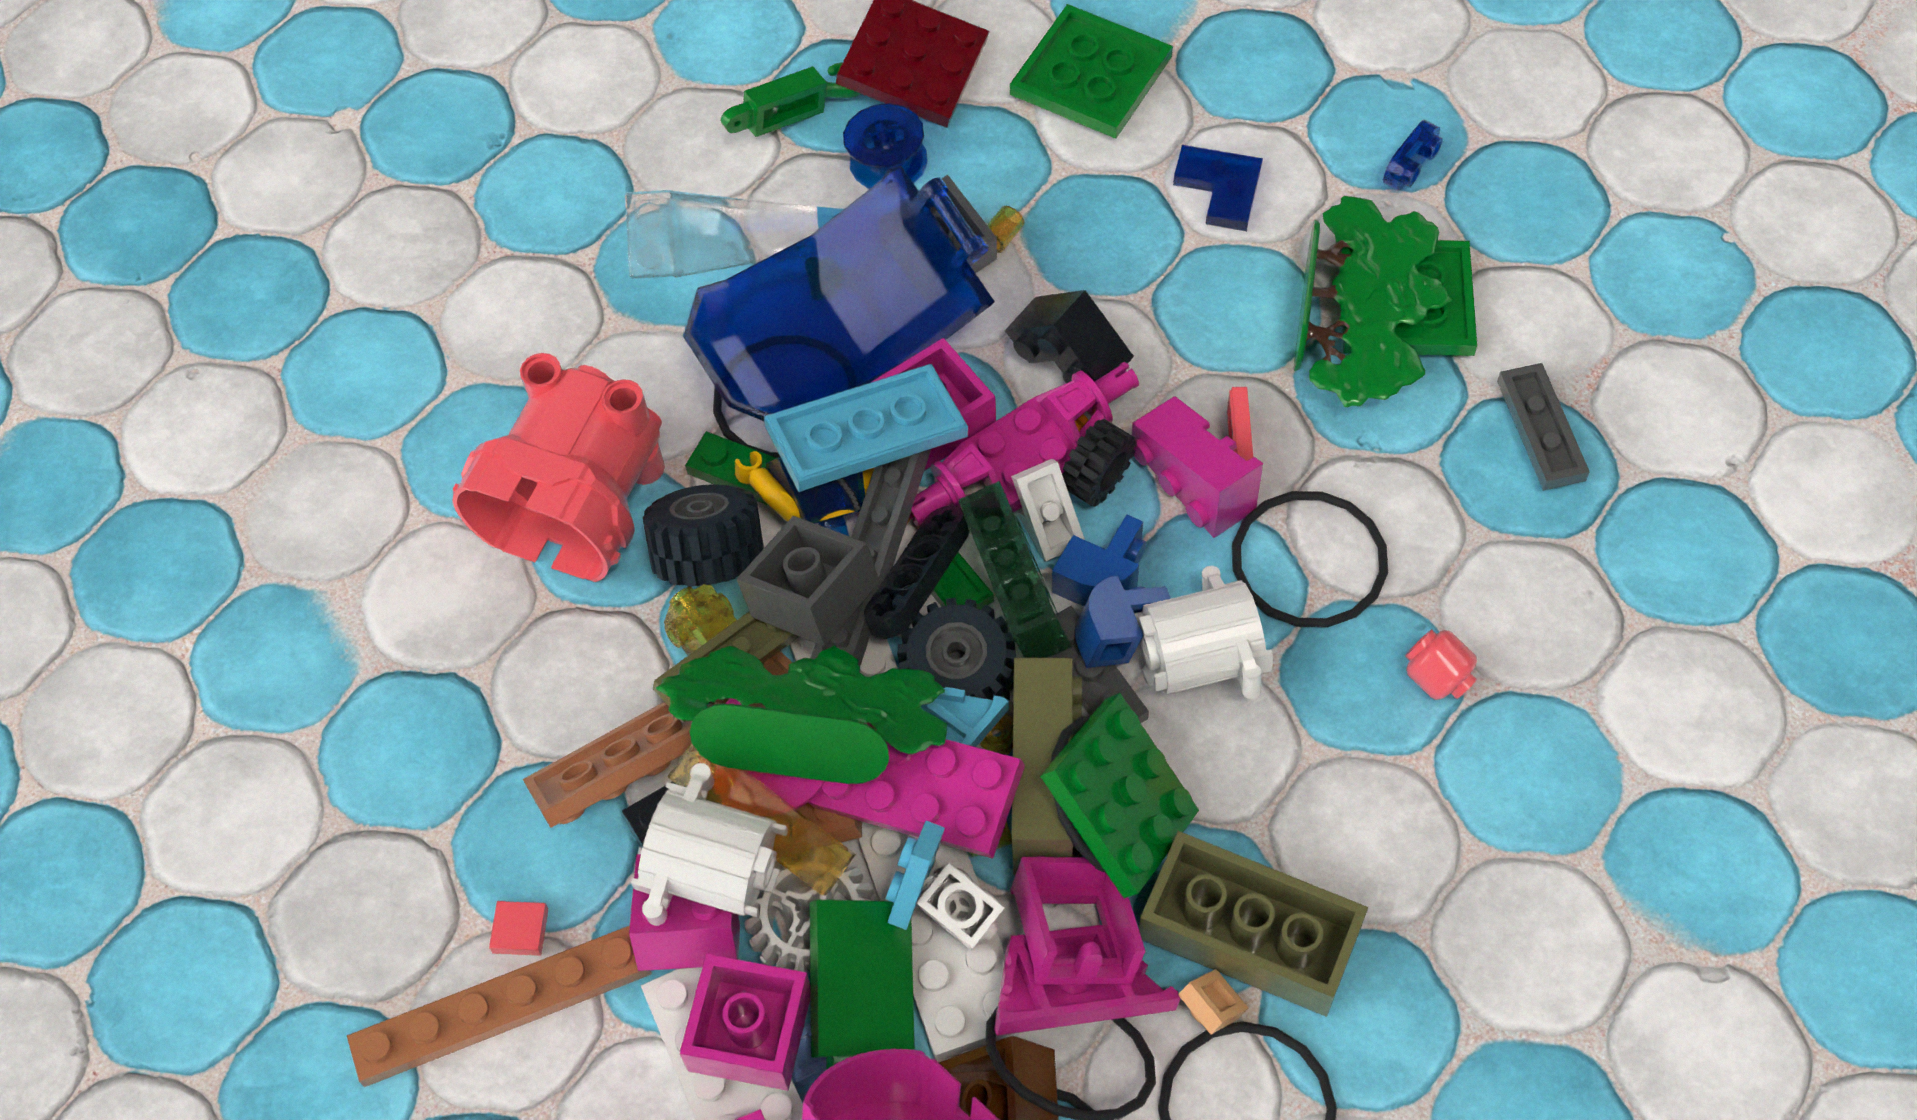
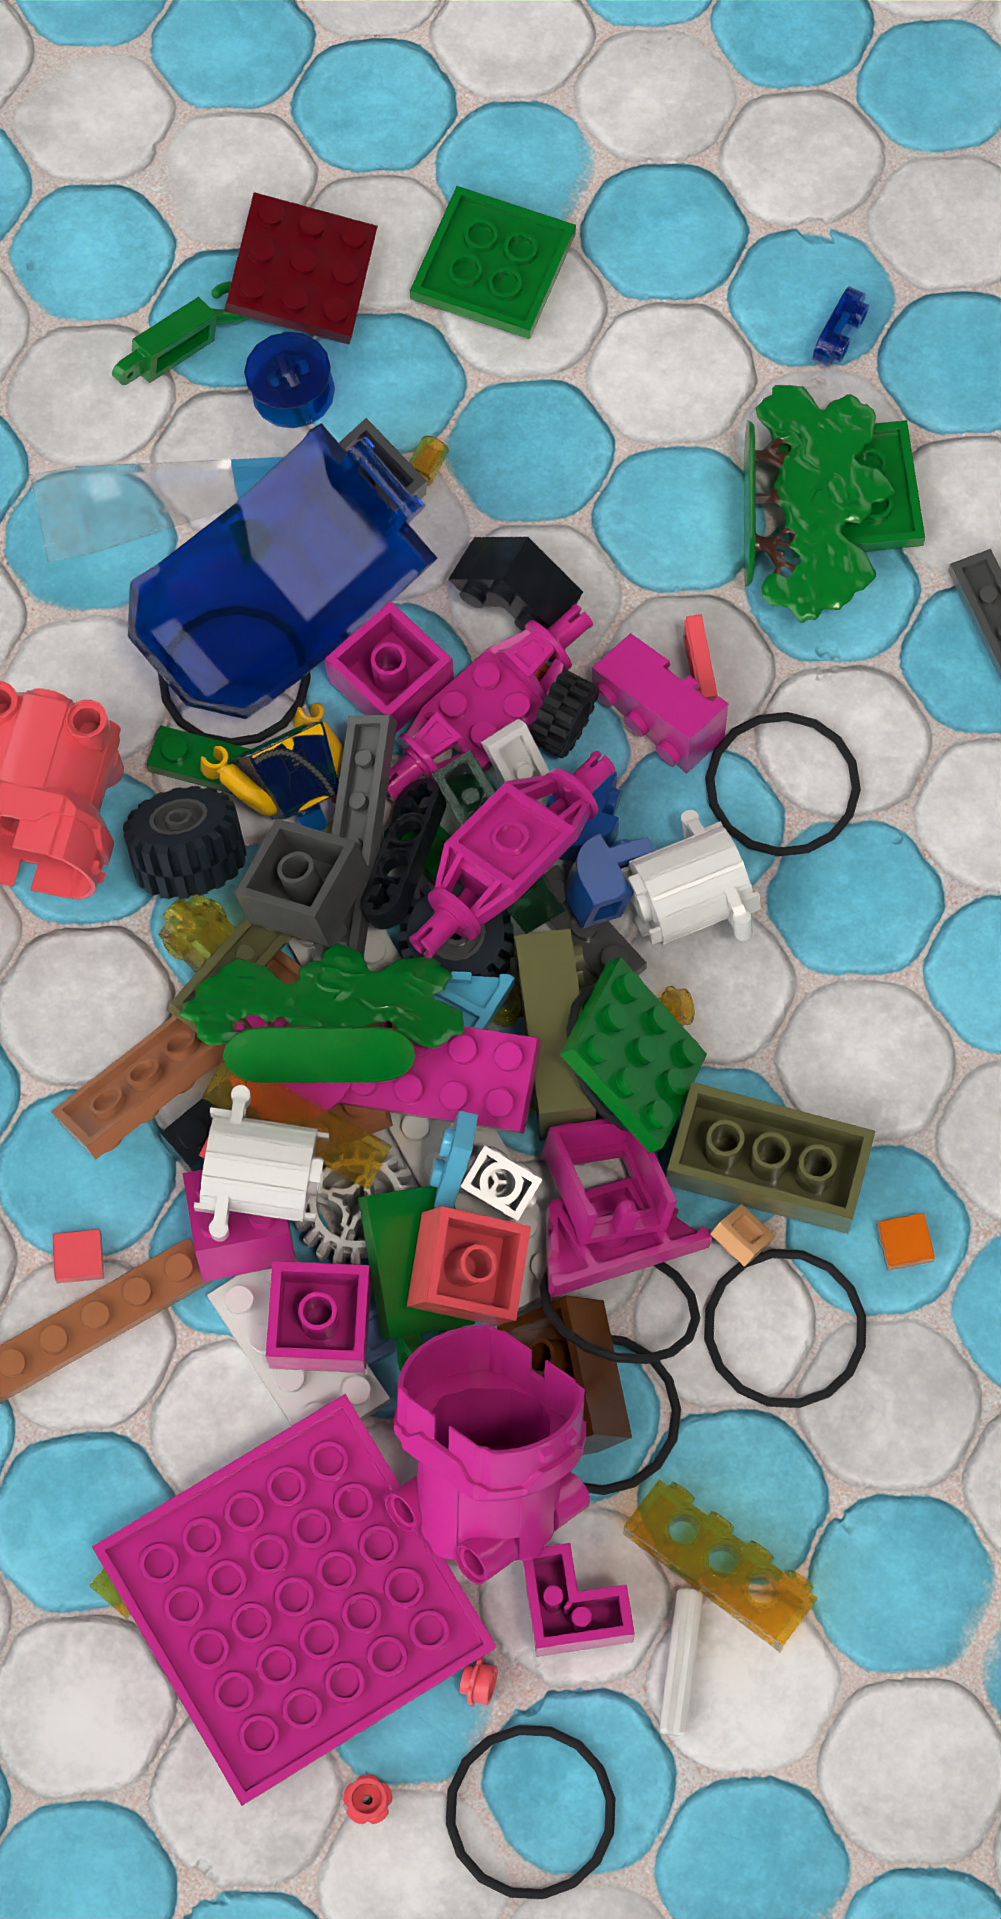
camera: 10 degrees left, 10 degrees up
medium azure tile [764,364,968,492] -> none
clear blue tile [1173,145,1263,232] -> none
coral head [1405,629,1477,700] -> none
none -> coral brick [406,1206,531,1326]
none -> dark pink plate [409,751,615,959]
none -> clear yellow plate [658,986,695,1026]
none -> orange tile [877,1213,935,1271]

